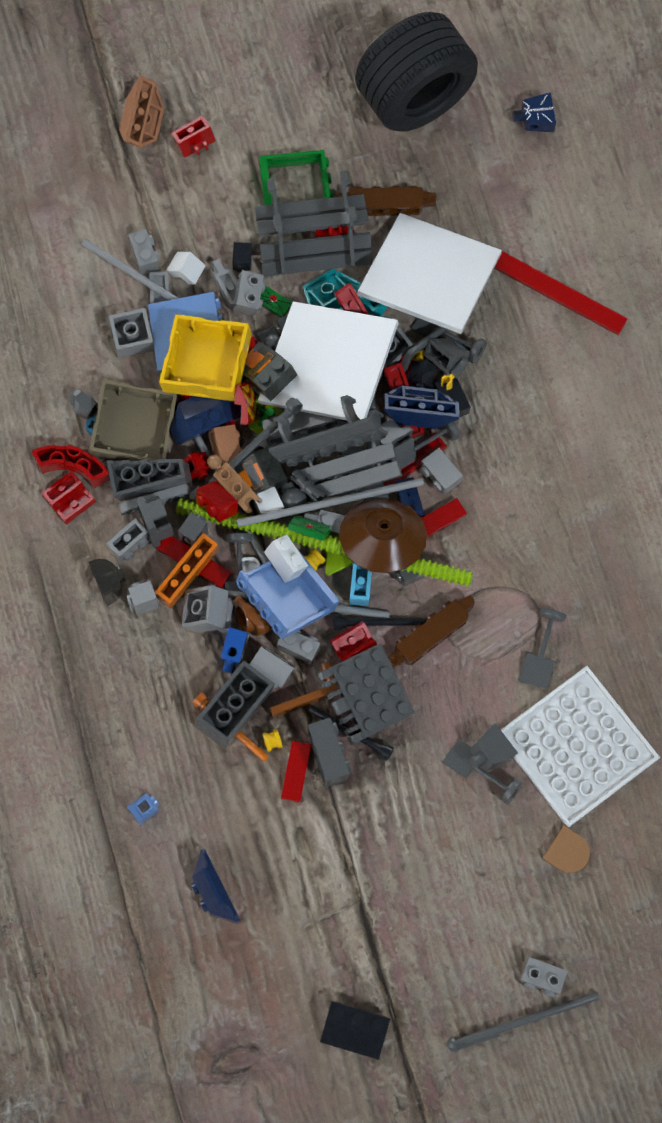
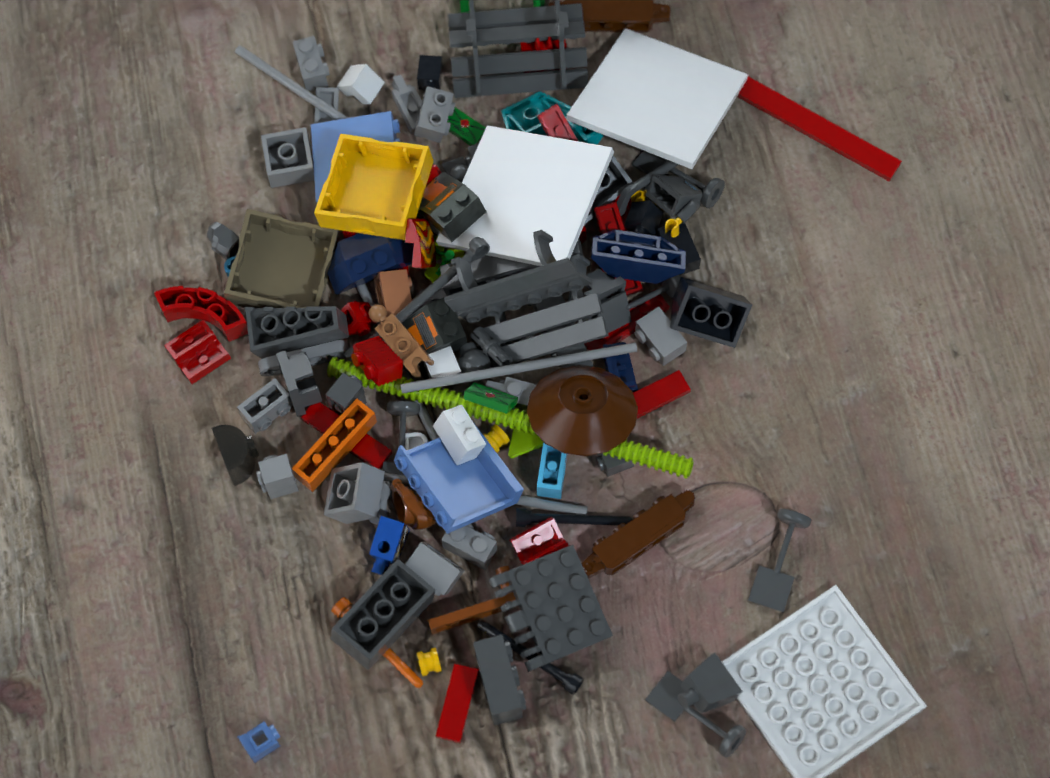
camera: 10 degrees right, 5 degrees down
none -> black slope [670,277,752,348]

